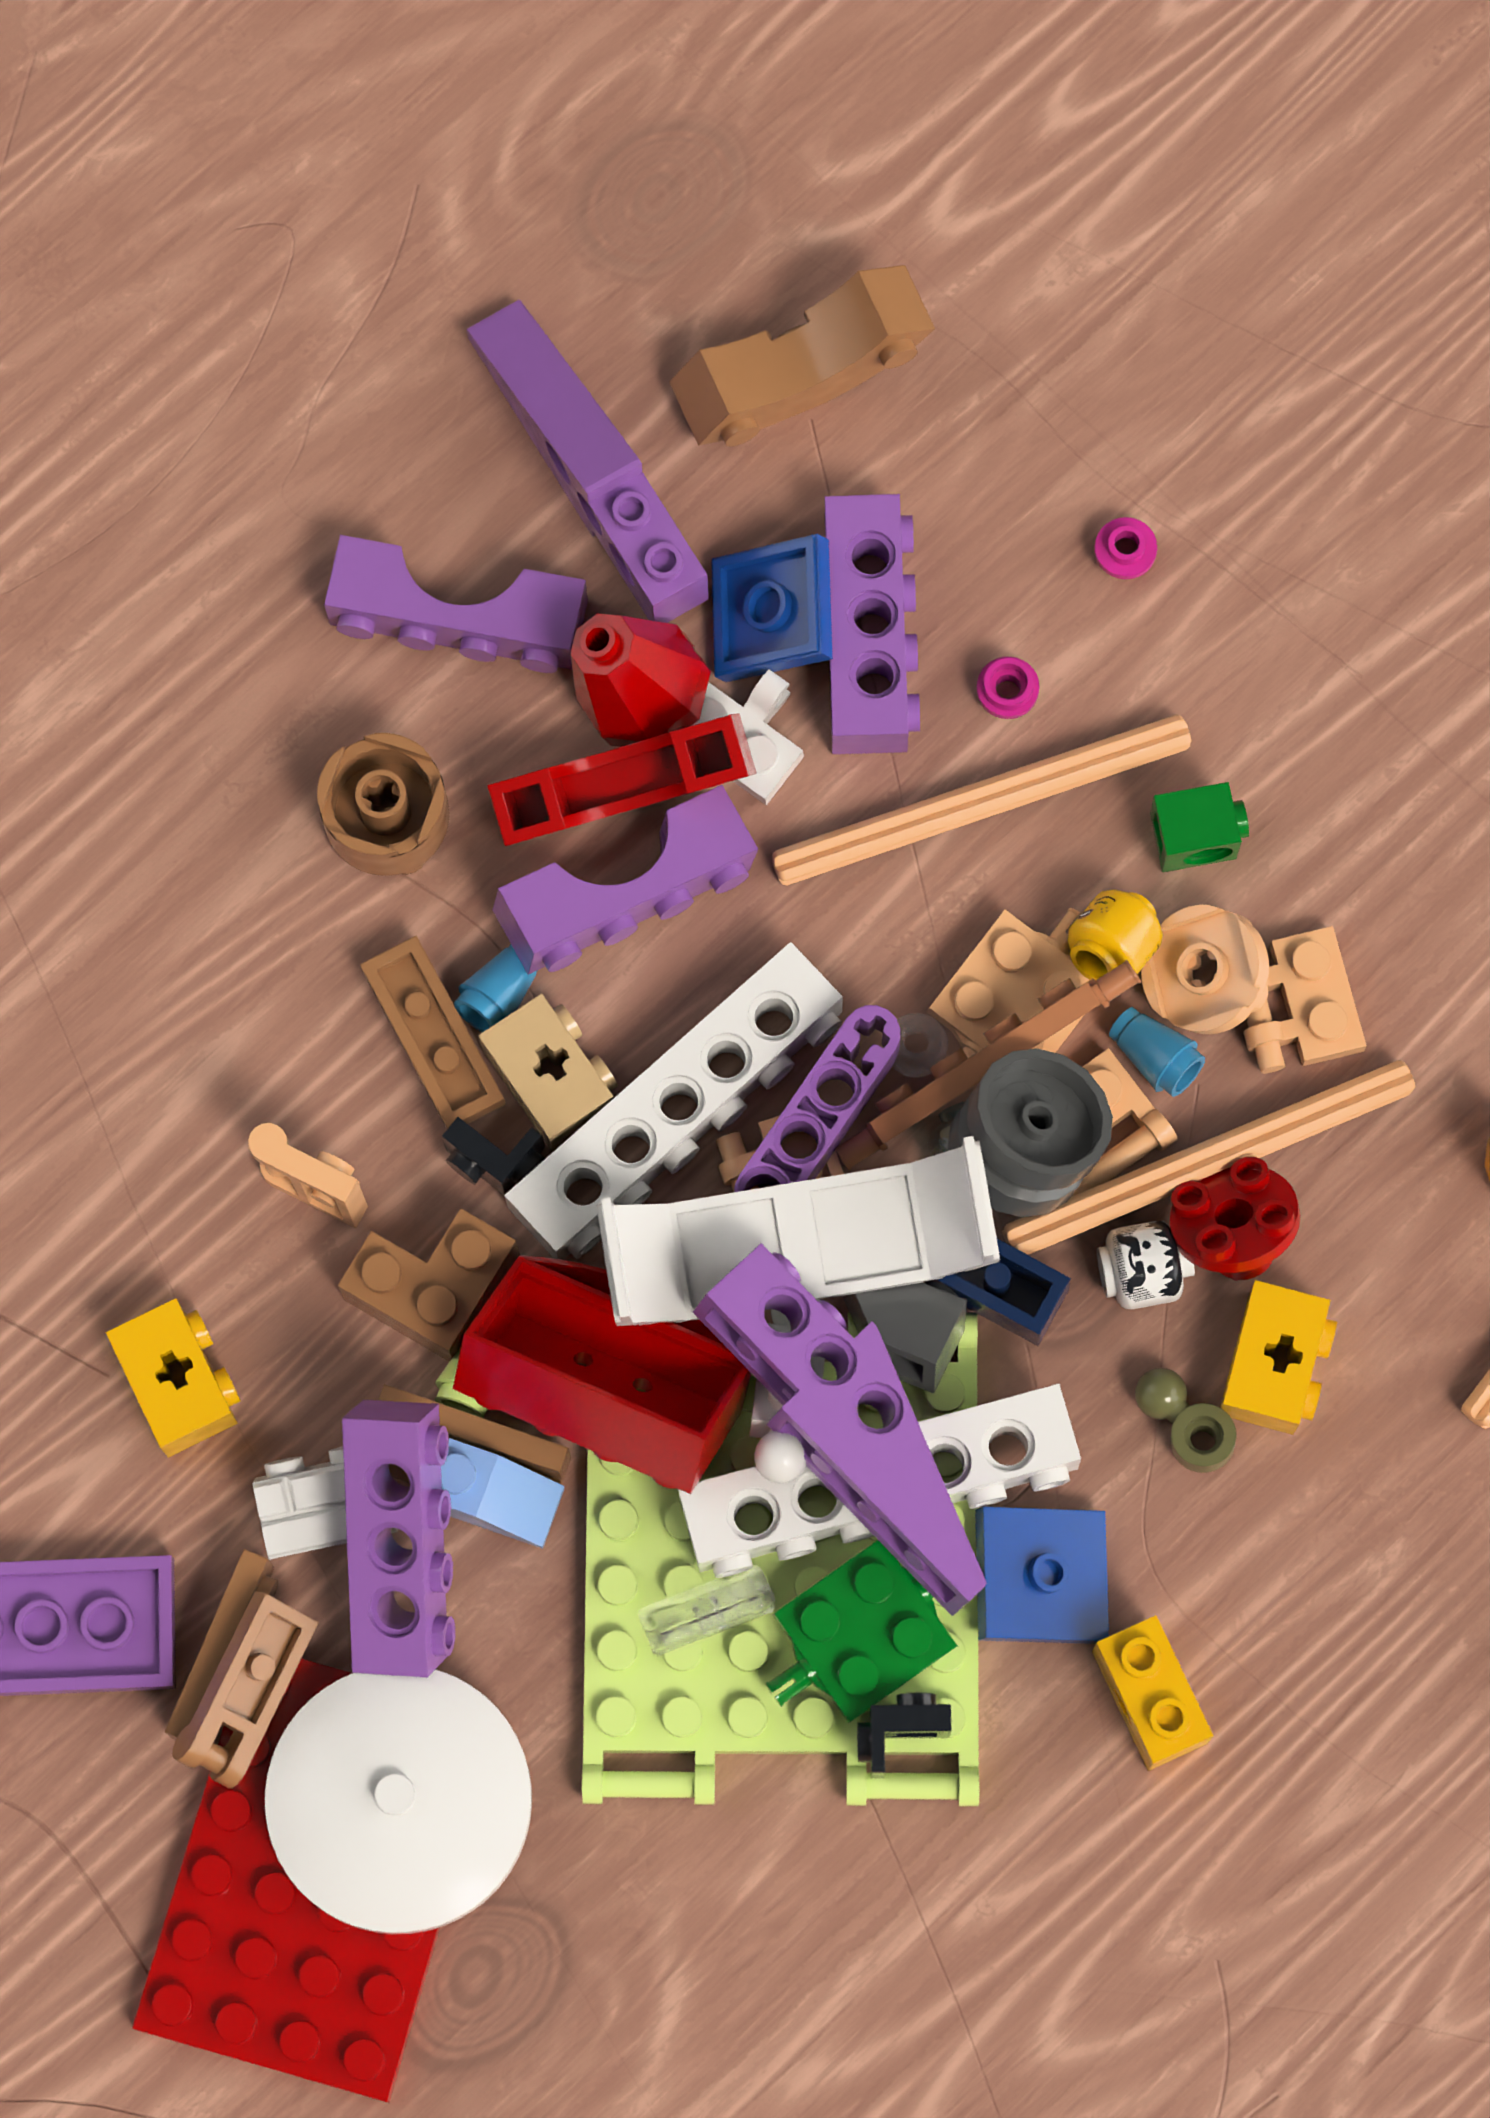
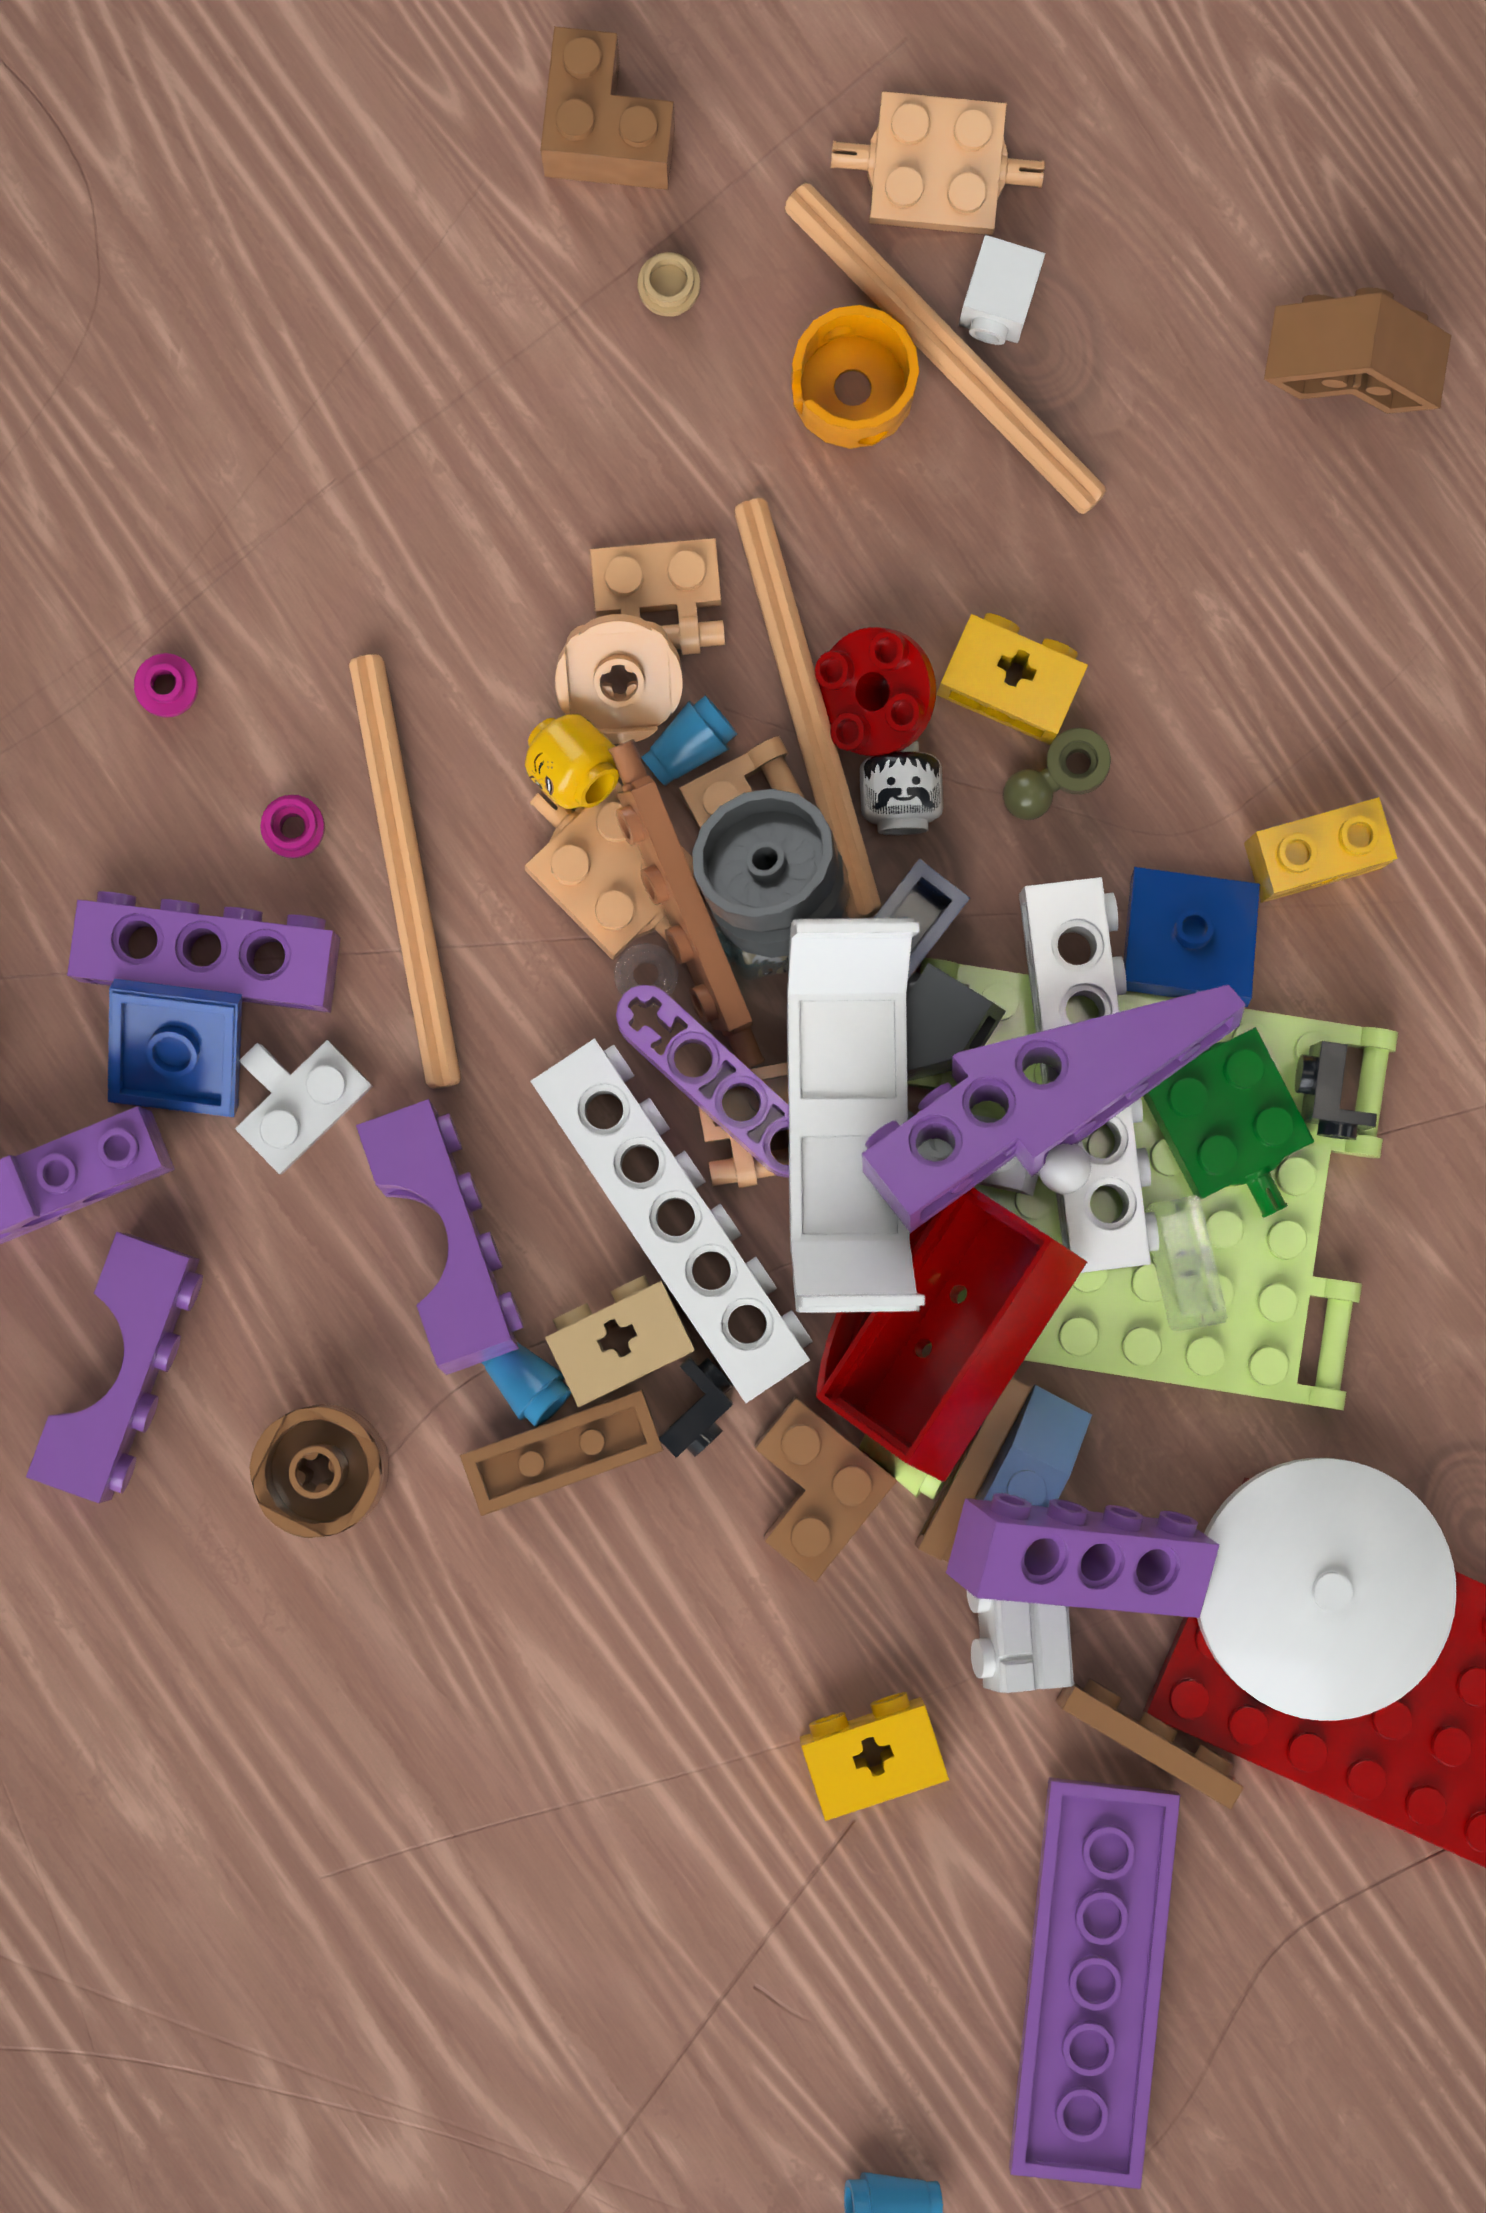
camera: 90 degrees left, 10 degrees up
plate [172,1591,319,1788] -> none
light nougat plate [248,1123,368,1228] -> none
red arch [487,713,757,846] -> none
red cone [570,613,711,747] -> none
green brick [1150,782,1249,873] -> none

